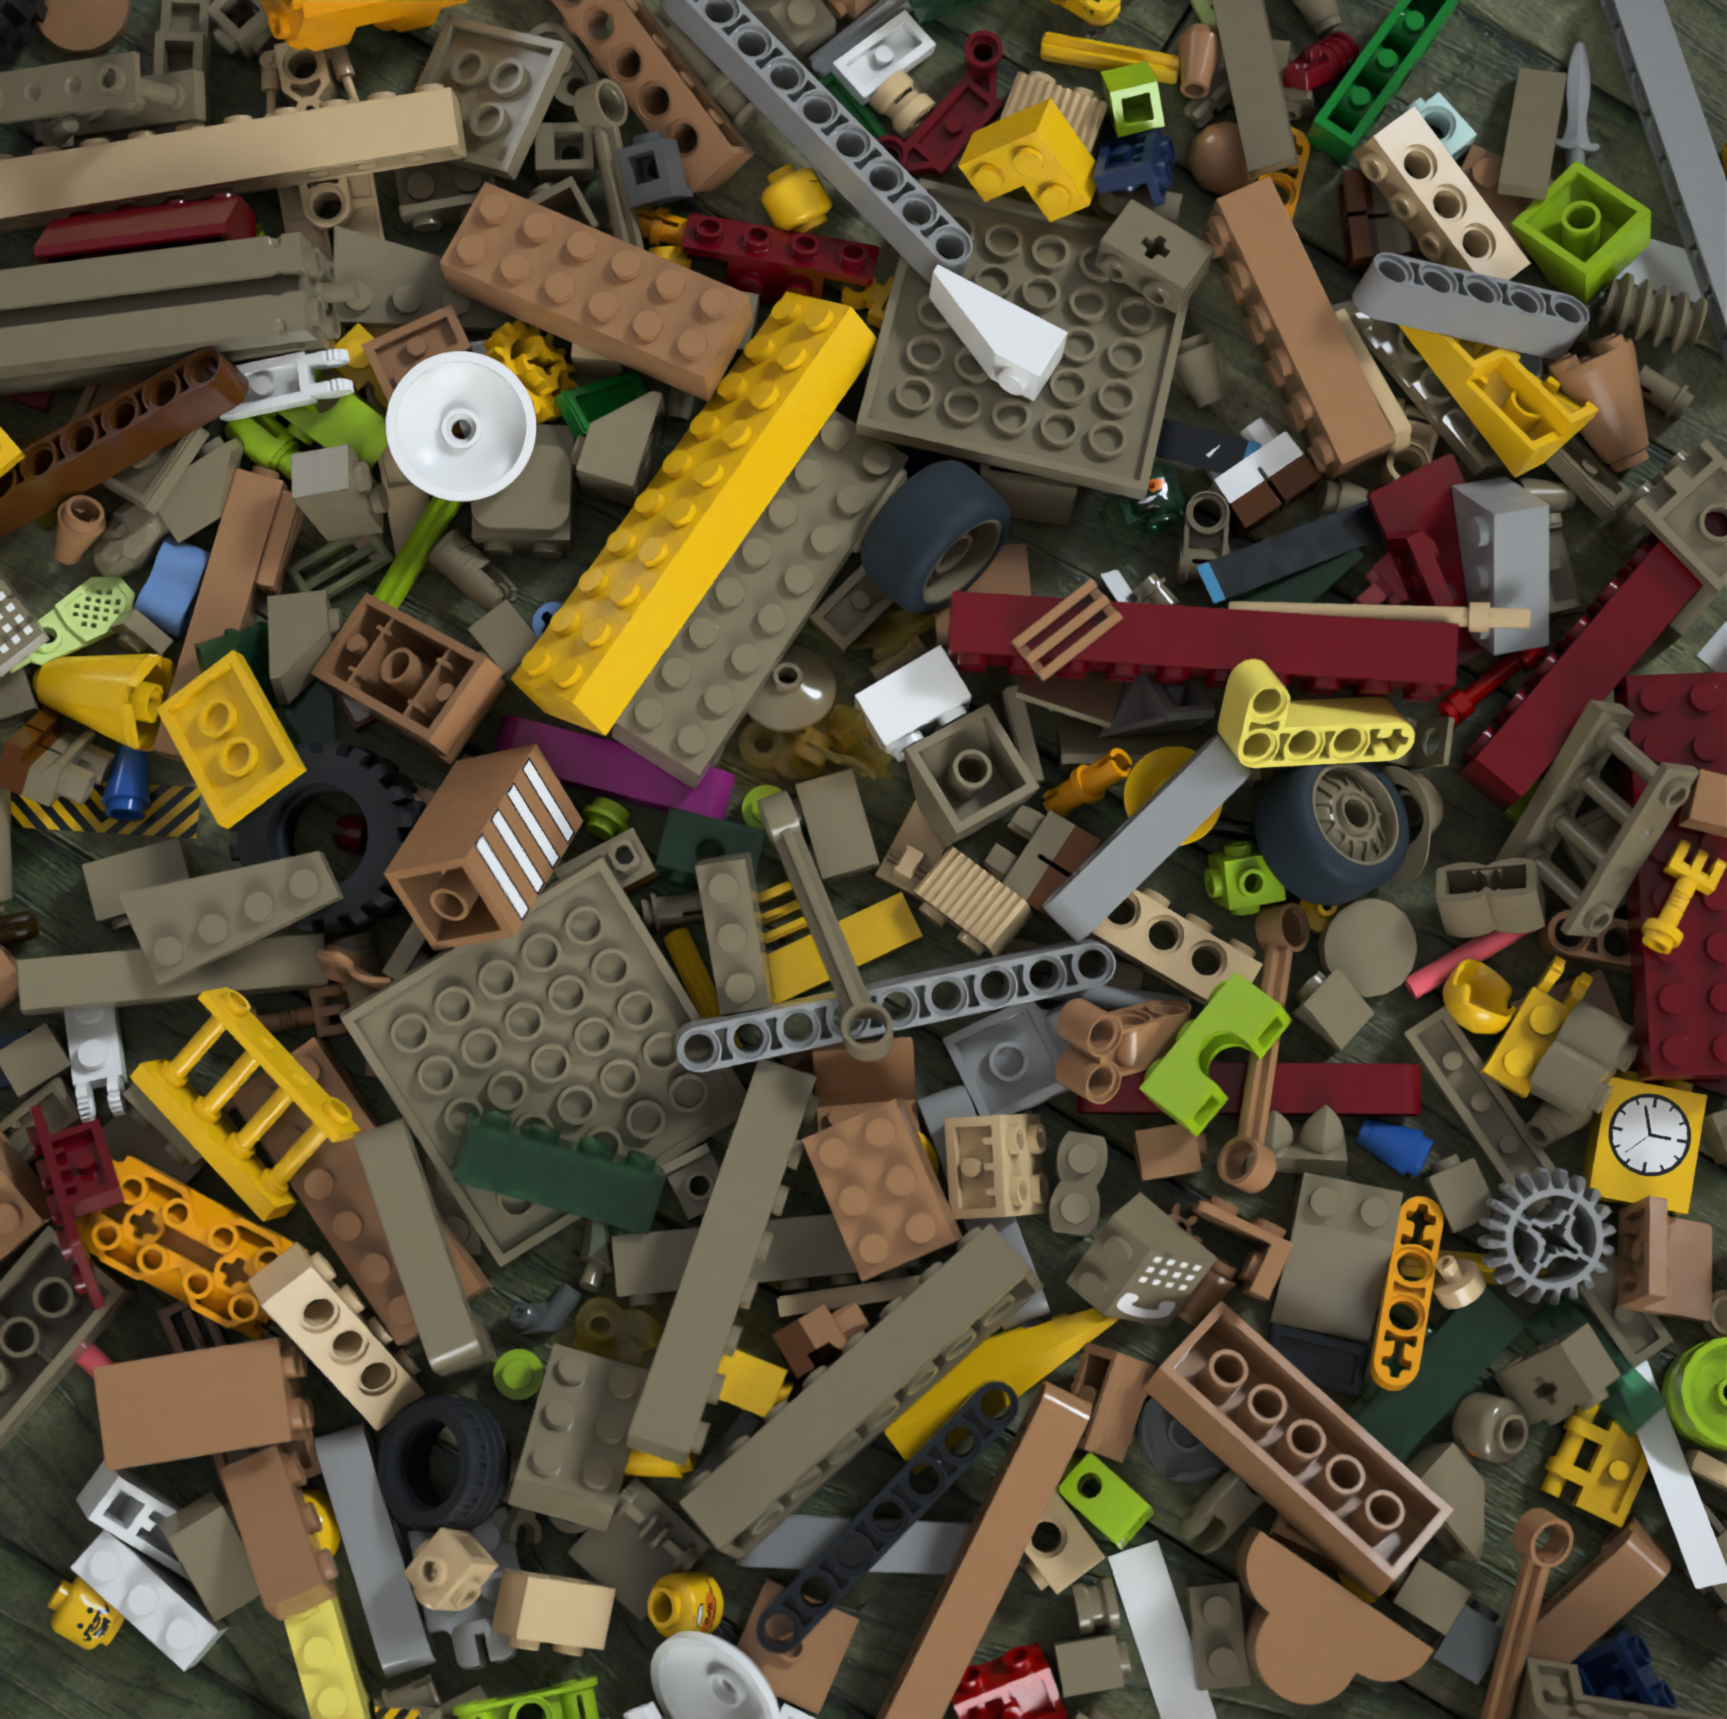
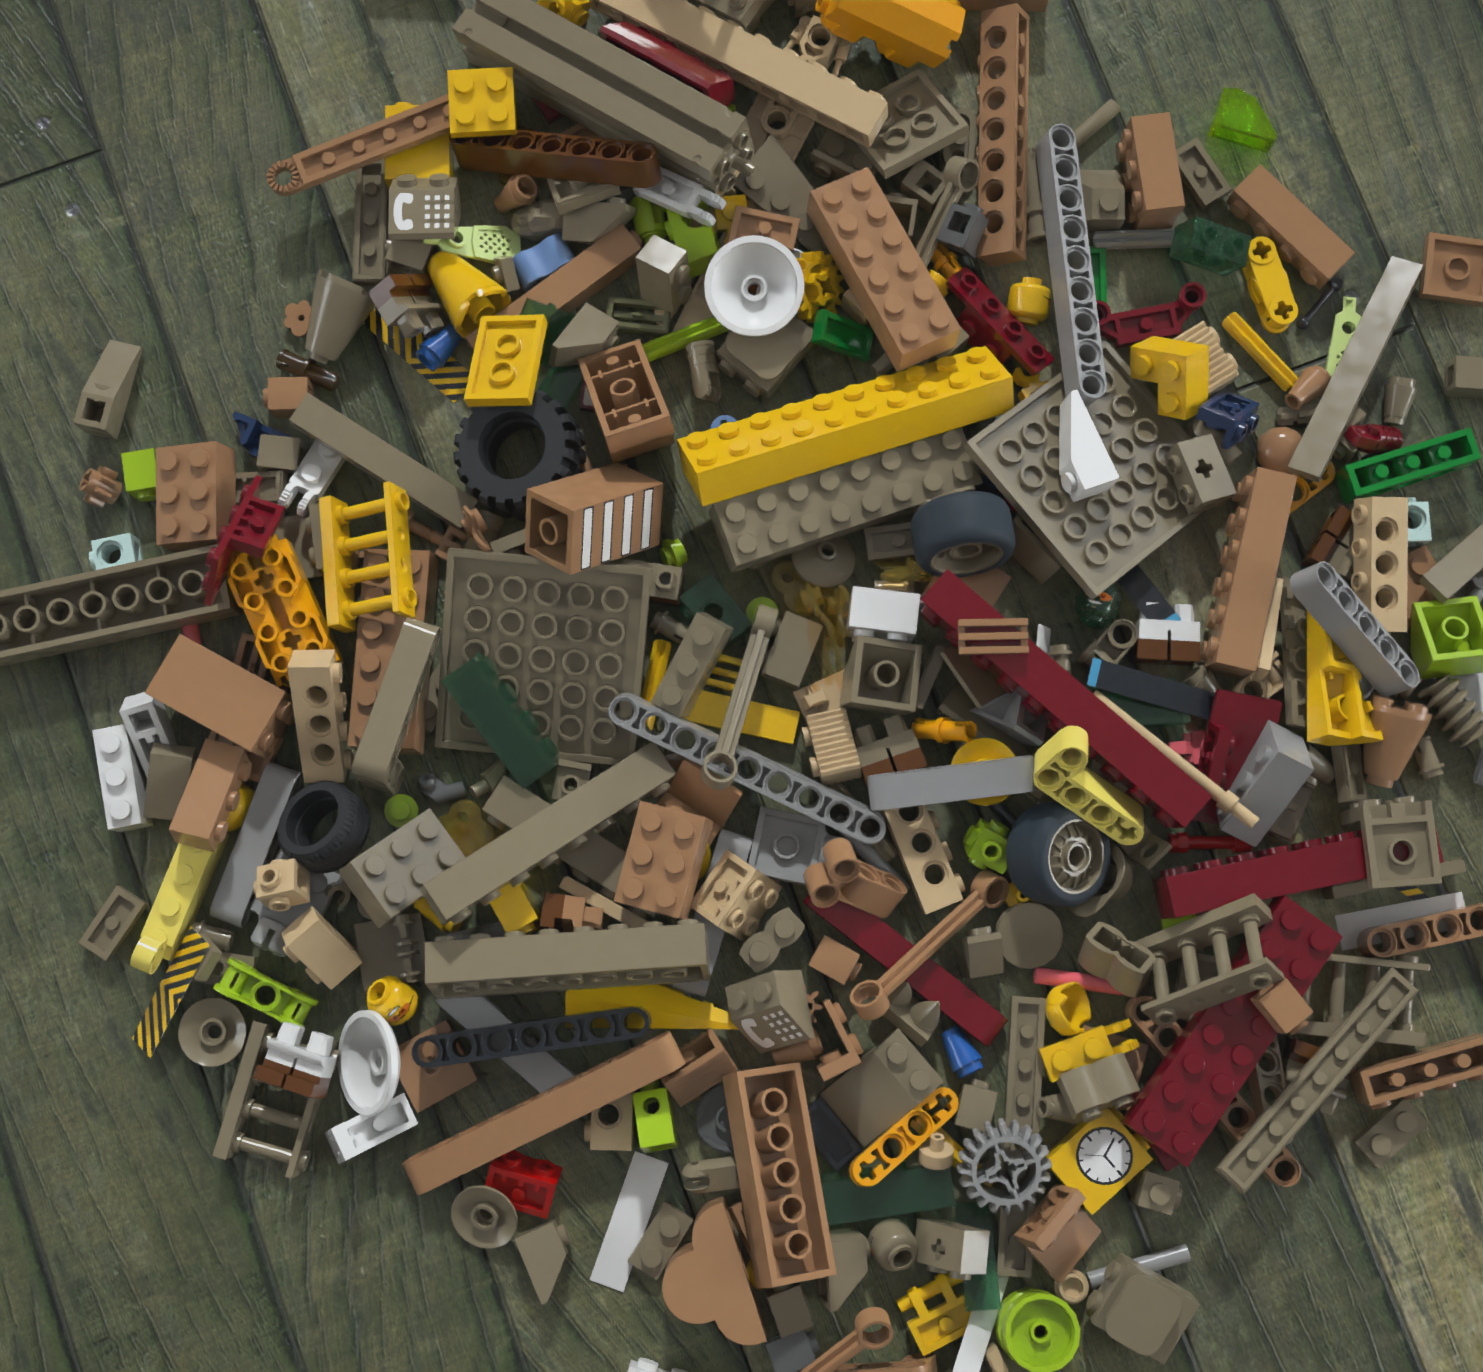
camera: 40 degrees right, 0 degrees up
yellow head [47,1575,125,1650] -> none
dark tan brick [82,837,196,932] -> none
dark tan wing [117,851,344,986] -> none
medium nougat tile [255,490,305,596] -> none
dark red hinge [332,814,368,856] -> none
dark tan brick [468,599,539,684] -> none
magenta beam [493,715,736,824] -> none
dark tan slope [571,391,667,507] -> none
white plate [831,10,936,106] -> none
tan wheel [869,70,937,139] -> none
dark tan brick [1052,1631,1131,1697] -> none
dark tan wheel [1071,1577,1121,1635] -> none
lime brick [1100,61,1165,137] -> none
lime arch [1139,971,1292,1137] -> none
dark tan cone [1174,333,1225,409] -> none
yellow hinge [1641,838,1727,954] -> none

